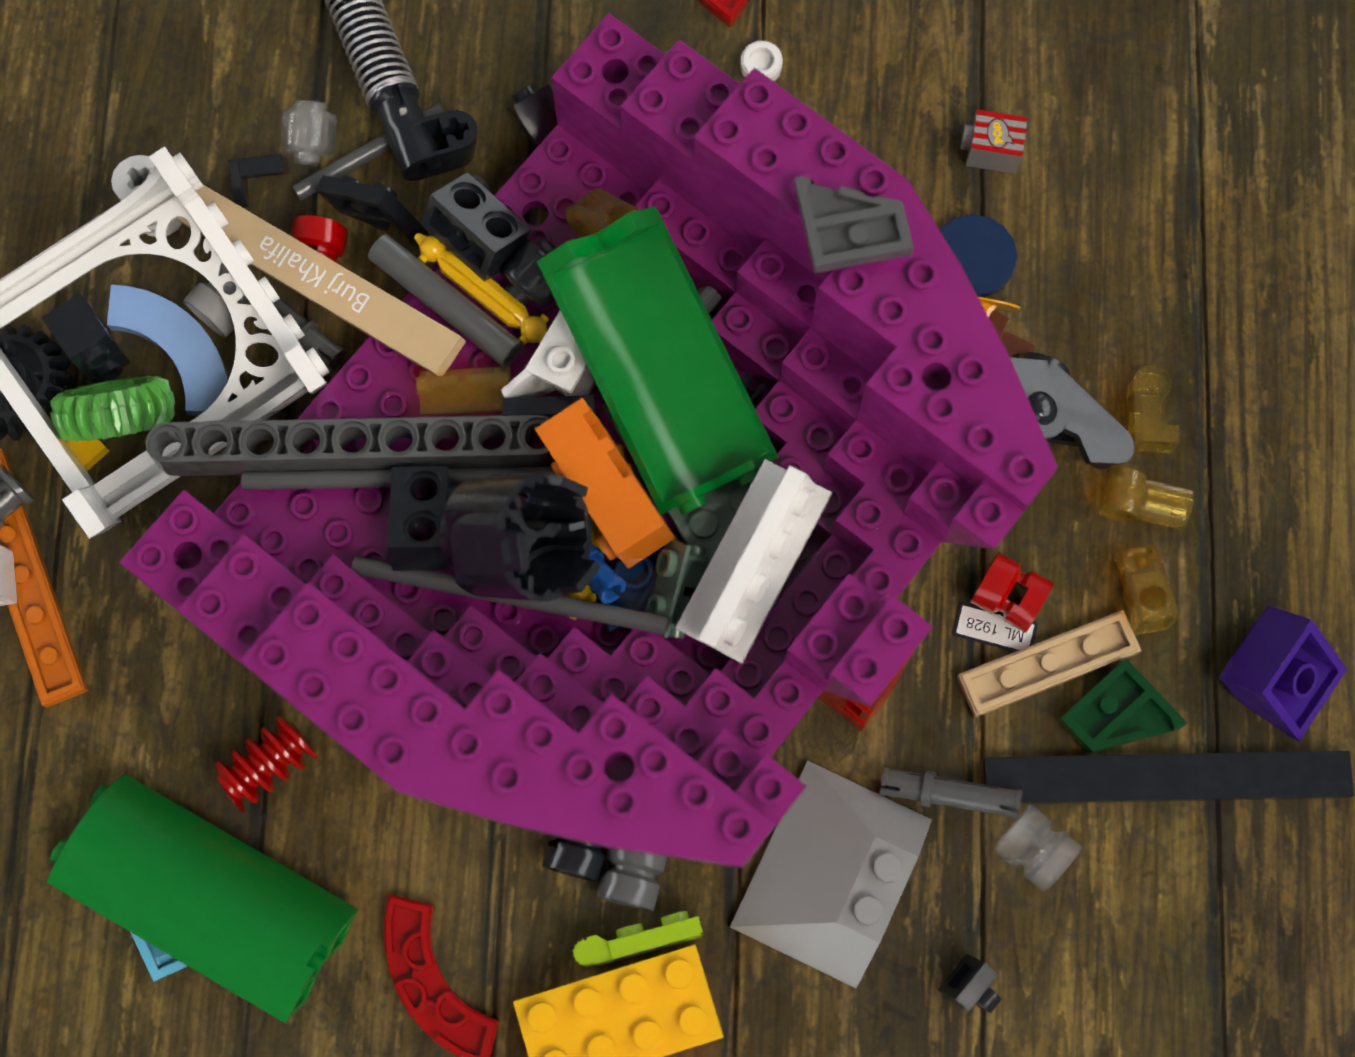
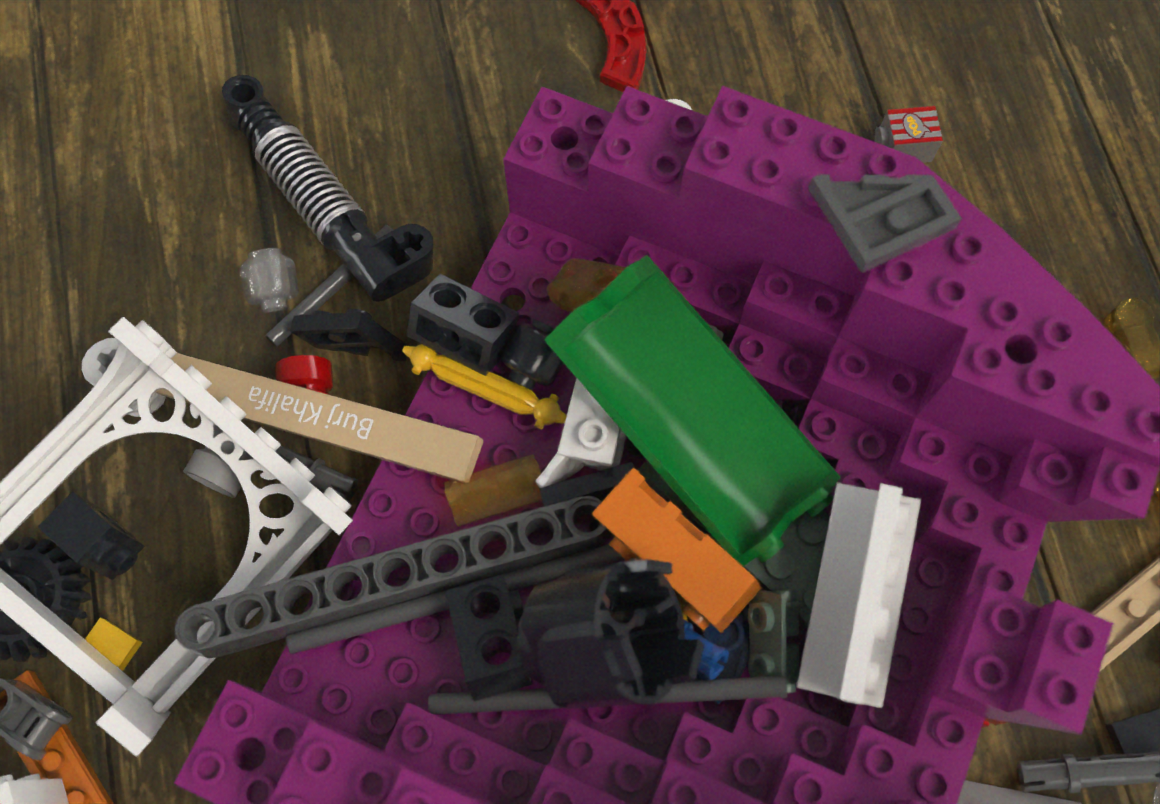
camera: 15 degrees left, 5 degrees down
bright green gear [50,376,175,442] -> none
light blue tile [107,284,232,415] -> none
black tile [228,154,289,208] -> none
dark grey piece [368,234,523,367] -> none
black bracket [506,83,557,149] -> none
white sticker [953,602,1038,652] -> none
red wheel [970,552,1054,633] -> none

